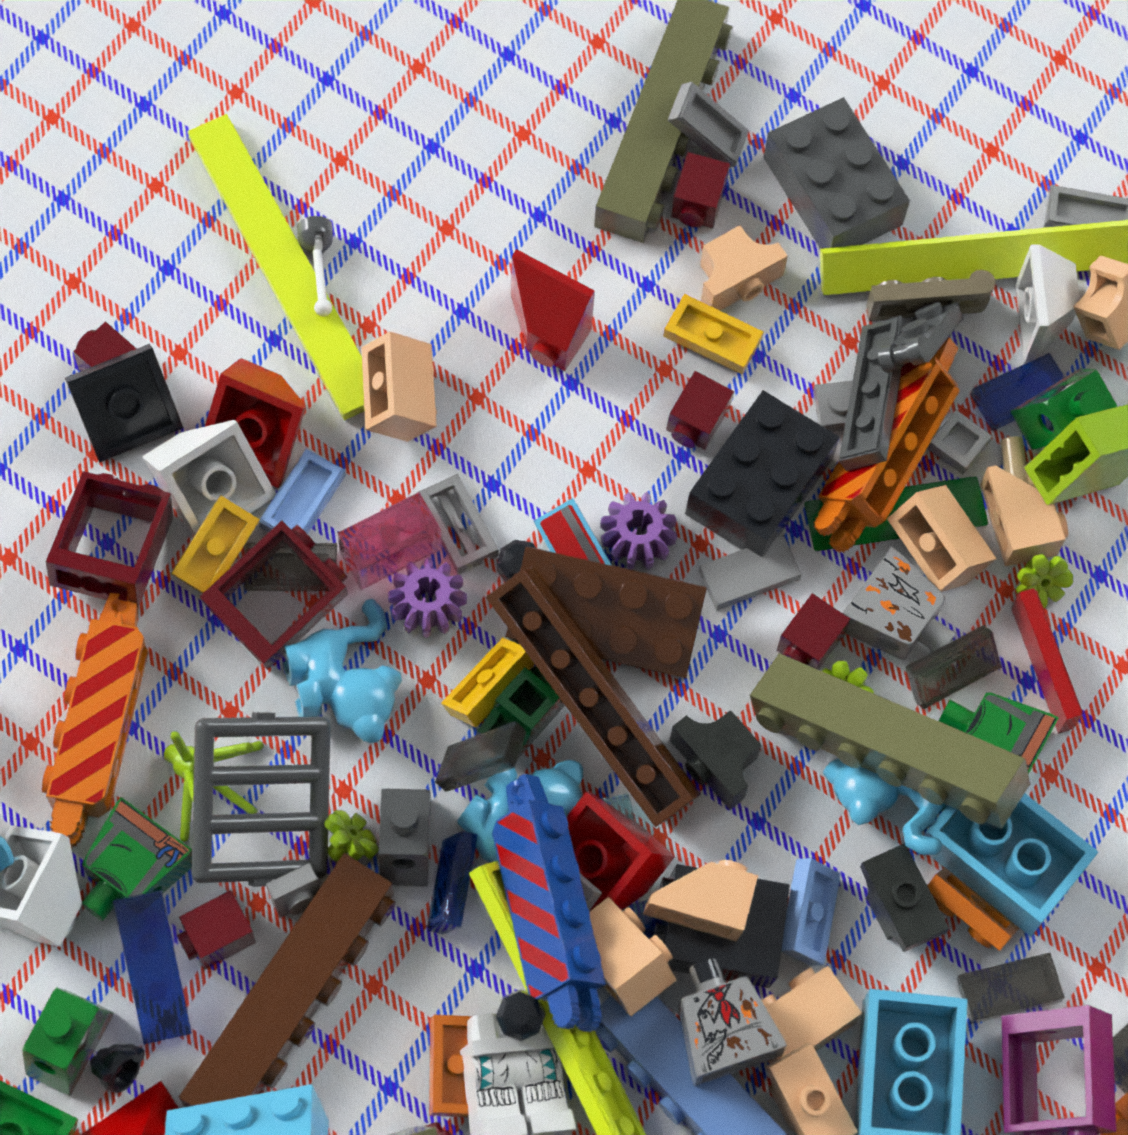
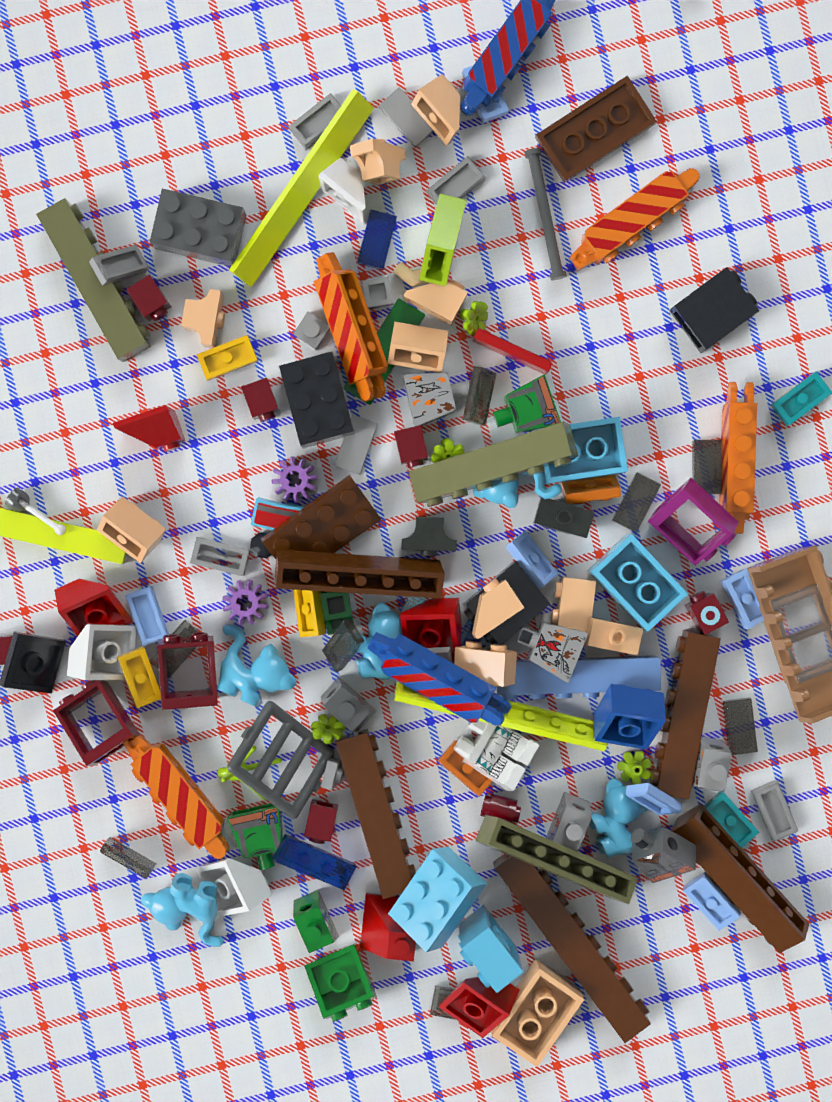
camera: 45 degrees left, 20 degrees up
black piece [90,1044,145,1093] -> none
clear pink brick [337,492,442,590] -> none
clear blue tile [427,830,478,935] -> none
black tile [496,989,546,1041] -> none
dark grey tile [839,316,907,471] -> none
dark tan plate [866,270,995,321] -> none
dark grey plate [878,302,963,373] -> none
green torso [1010,368,1117,450] -> none

